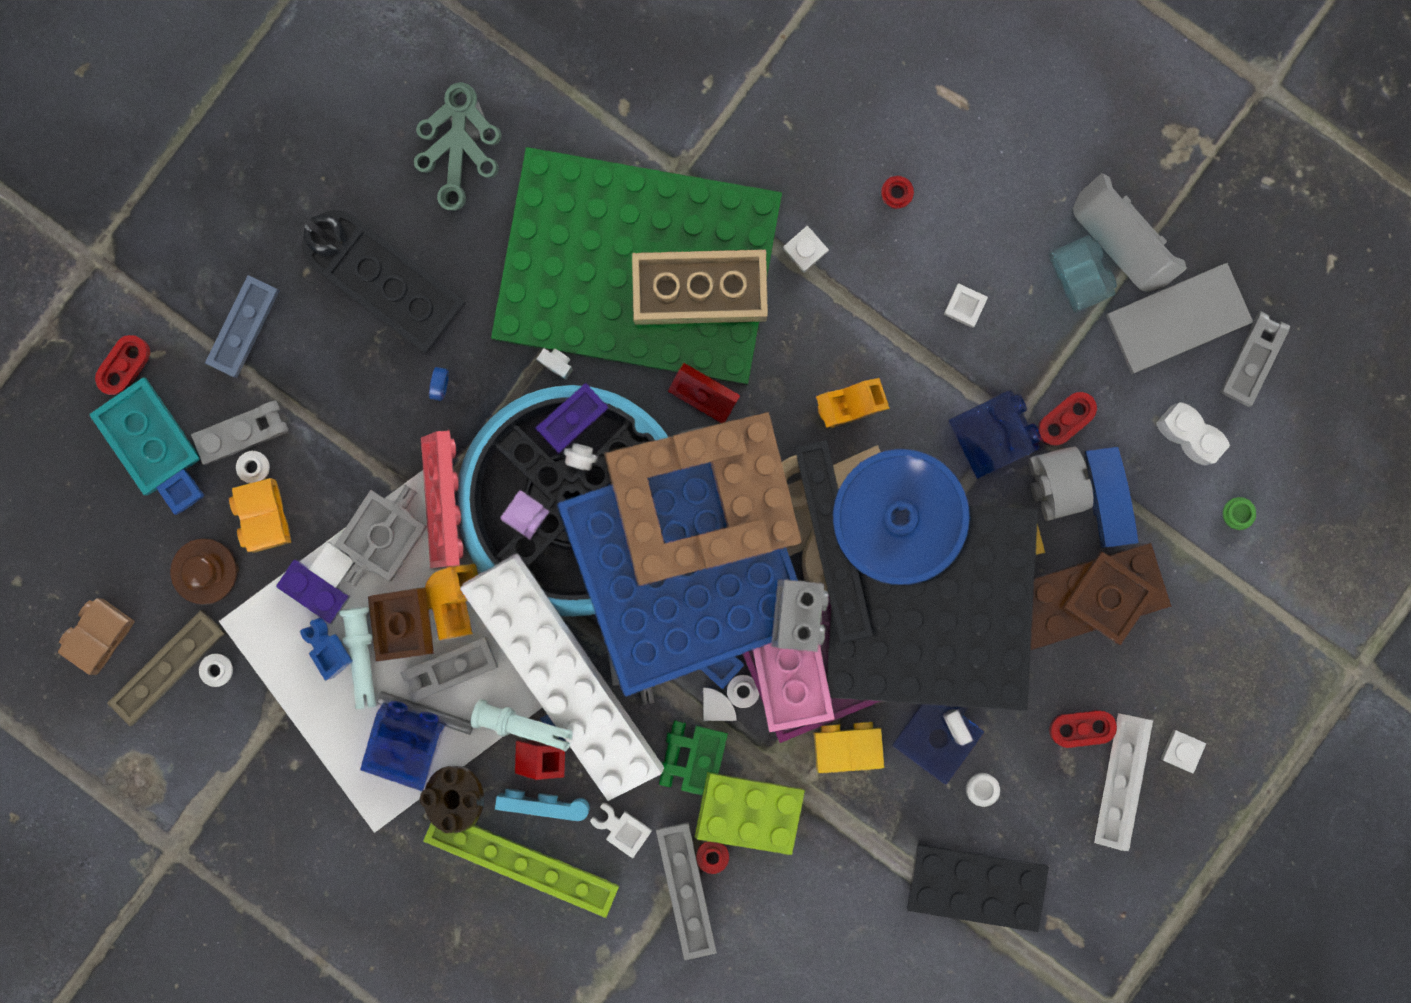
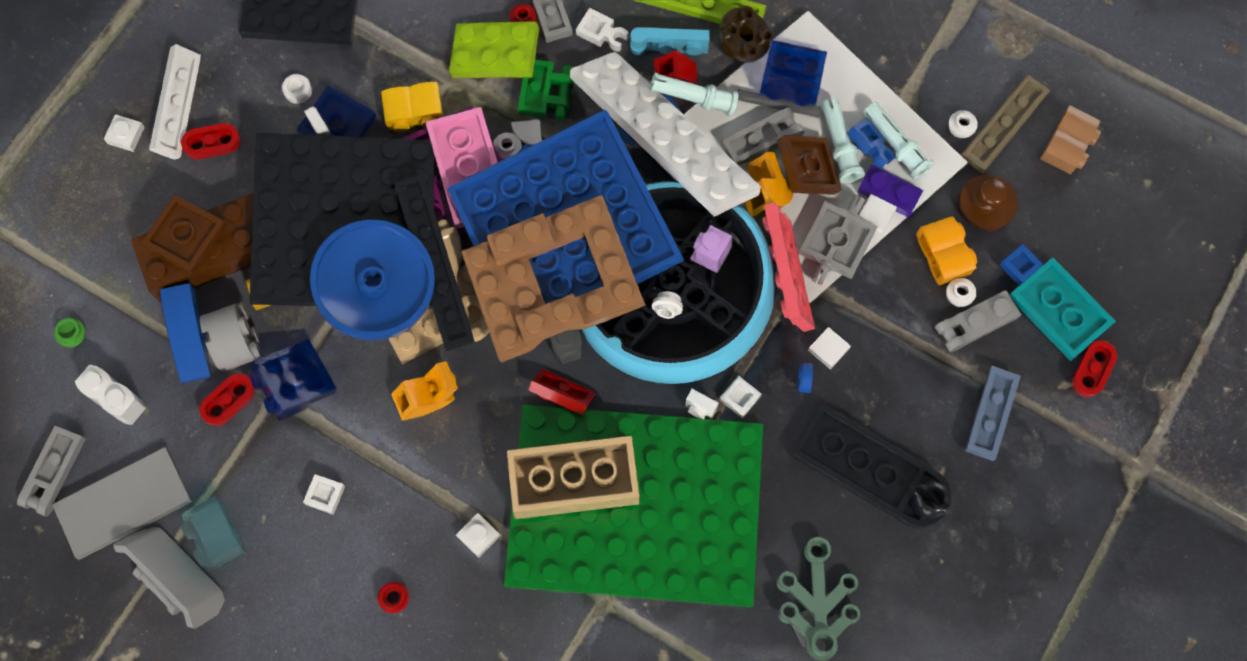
camera: 175 degrees right, 15 degrees down
dark purple plate [536,383,608,454] -> none
light grey brick [771,579,828,652] -> none
none -> white tile [719,375,762,419]
none -> white tile [808,327,851,370]
none -> light aqua pin [863,102,934,180]

